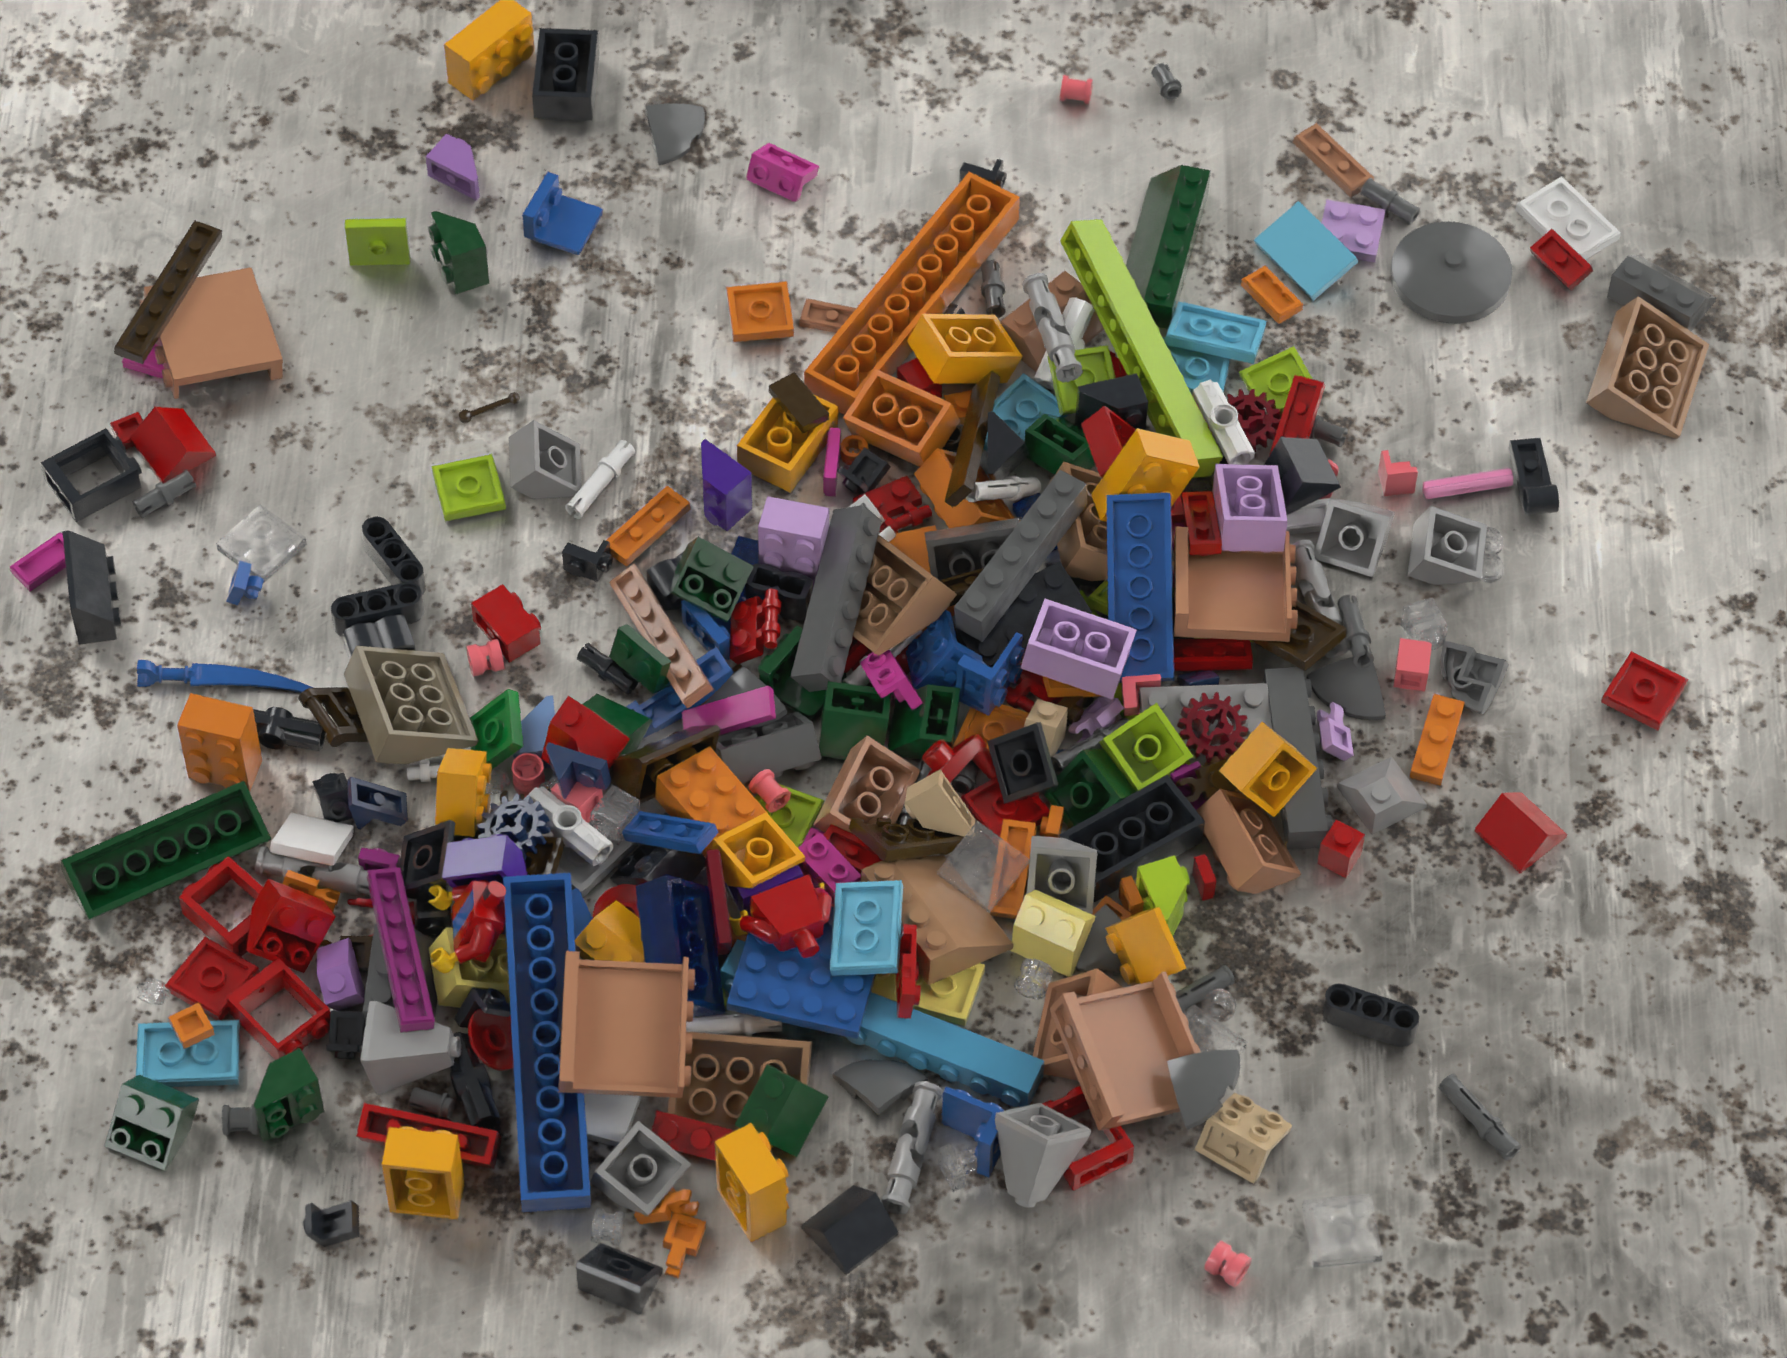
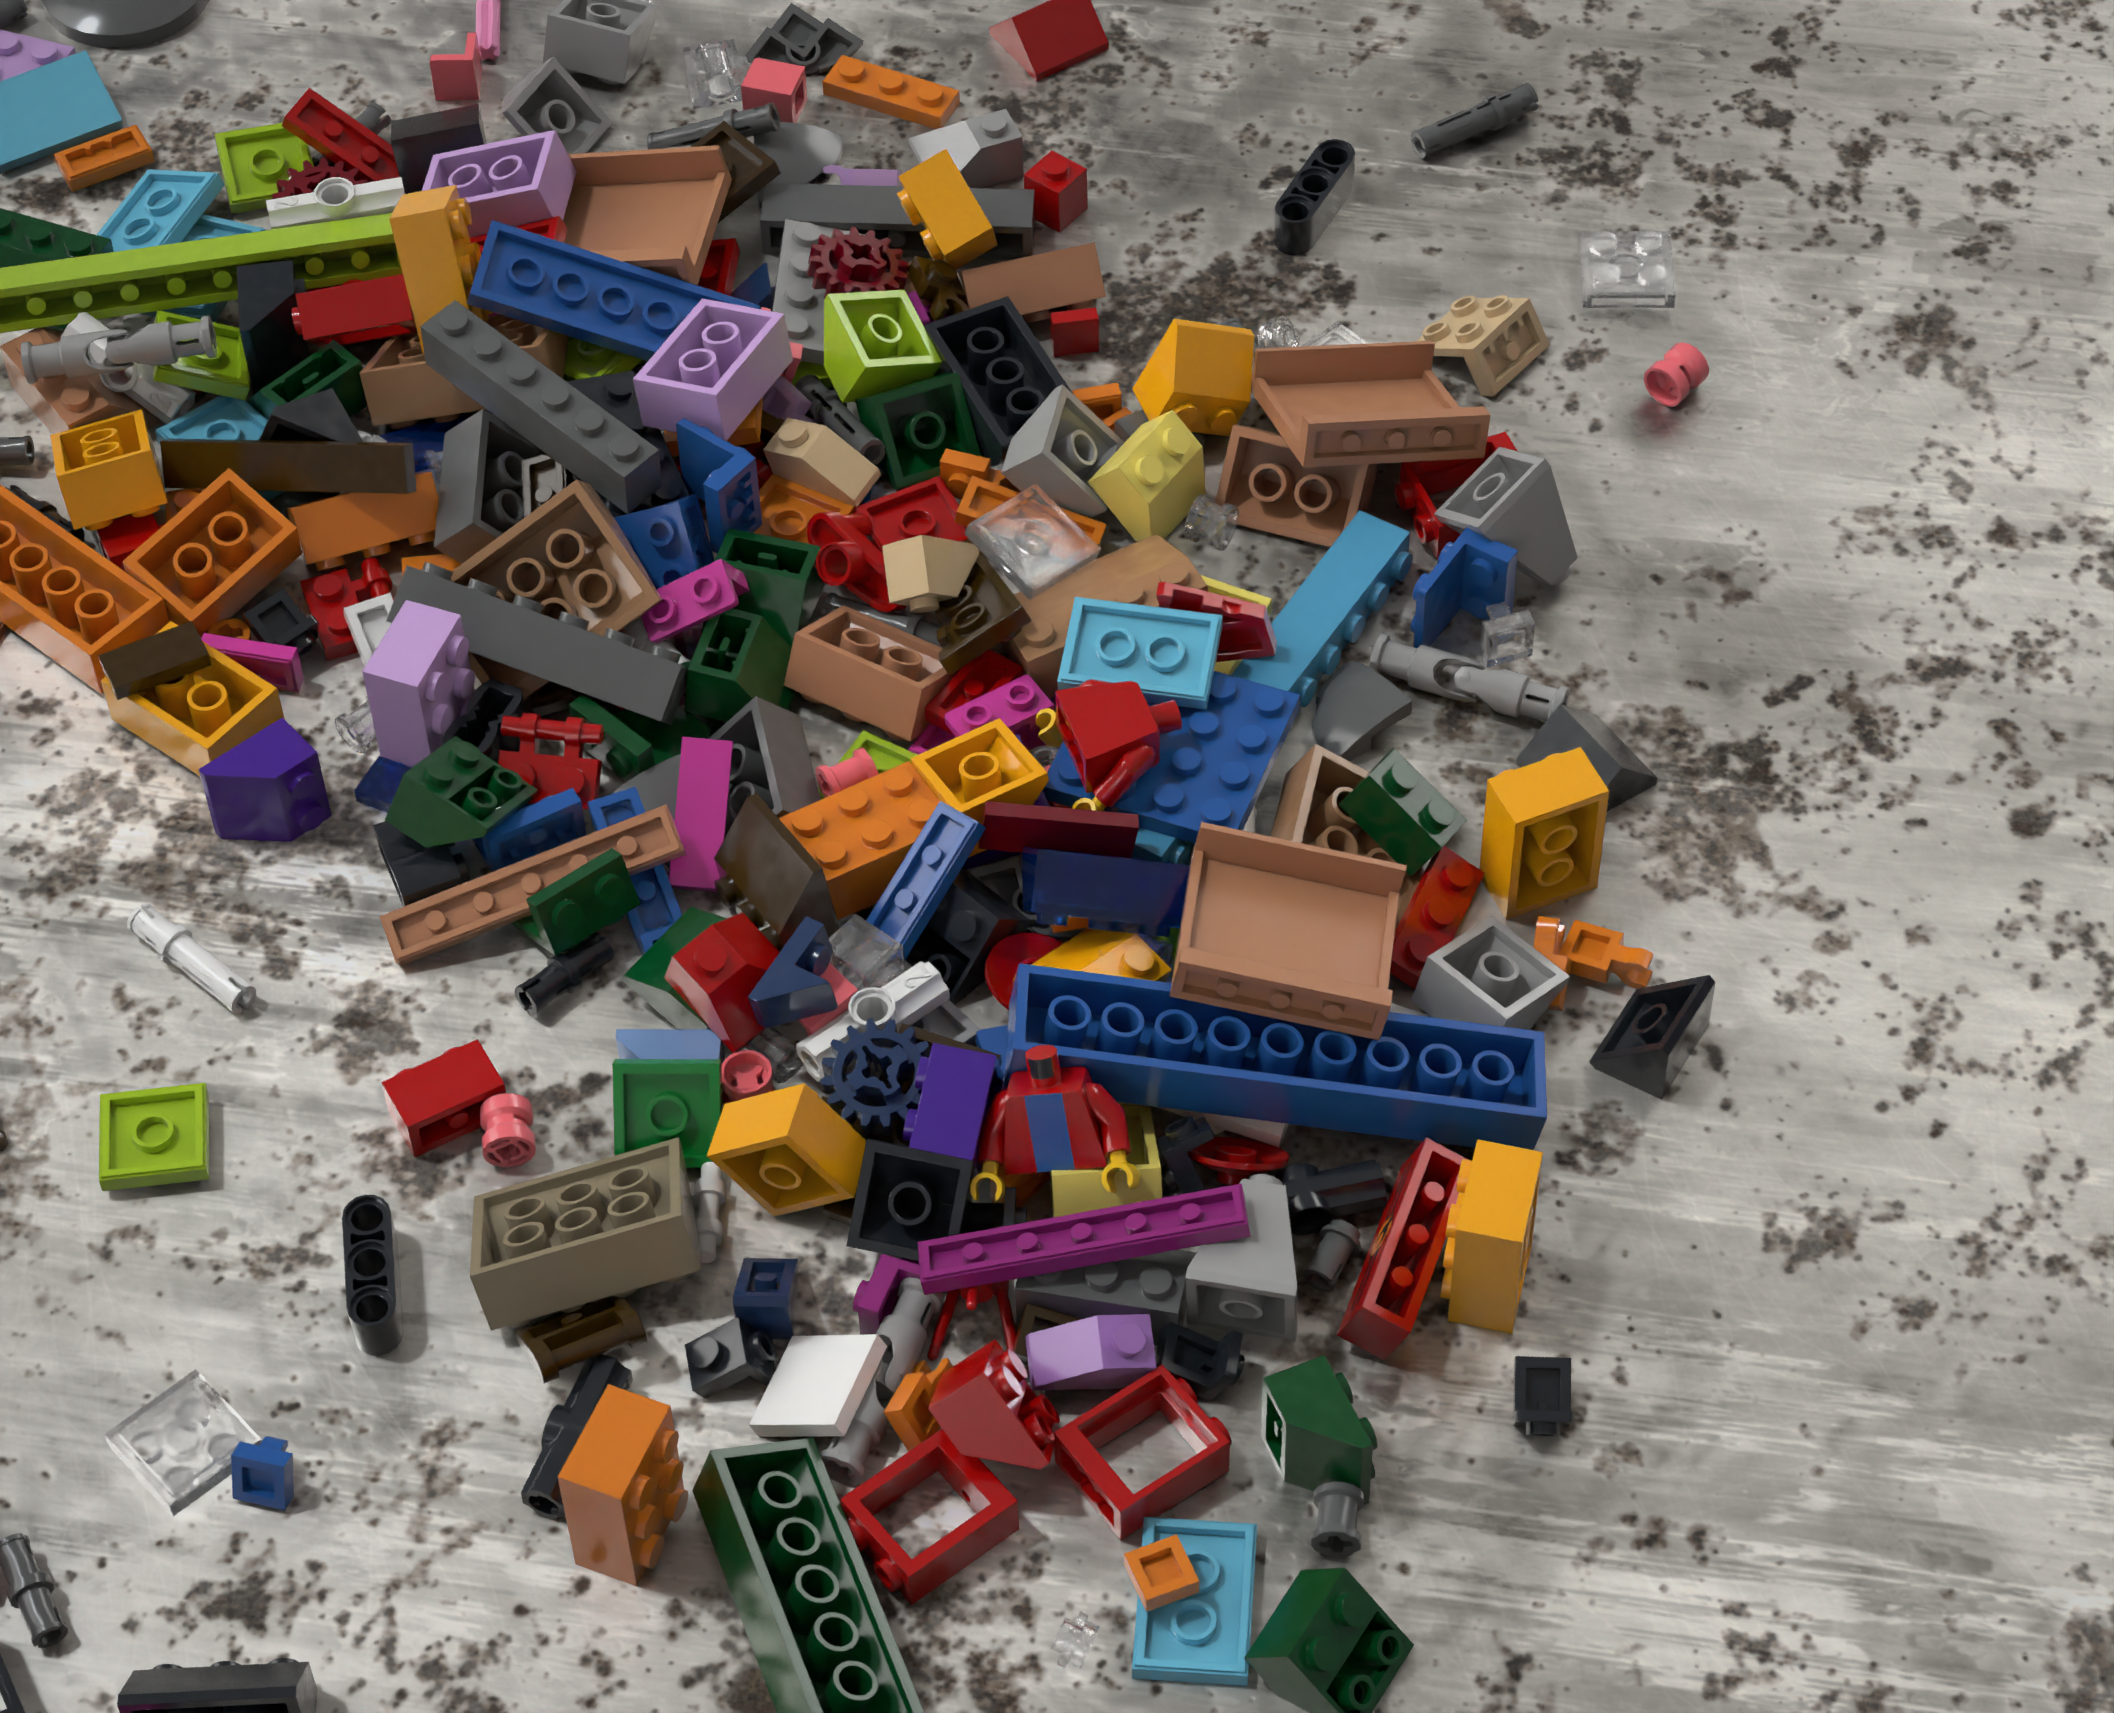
camera: 80 degrees left, 5 degrees down
blue sword [137,660,314,693] -> none
red plate [165,937,260,1021] -> none
black brick [343,615,416,660] -> none
black beam [362,516,426,595] -> none
light grey slope [509,420,582,499] -> none
black bracket [562,540,614,582] -> none
clear wheel [591,1208,625,1246] -> none
orange plate [606,486,691,567] -> none
black slope [987,722,1058,804] -> none
lime slope [1136,855,1190,936] -> none
dark grey brick [1167,1050,1240,1130] -> none

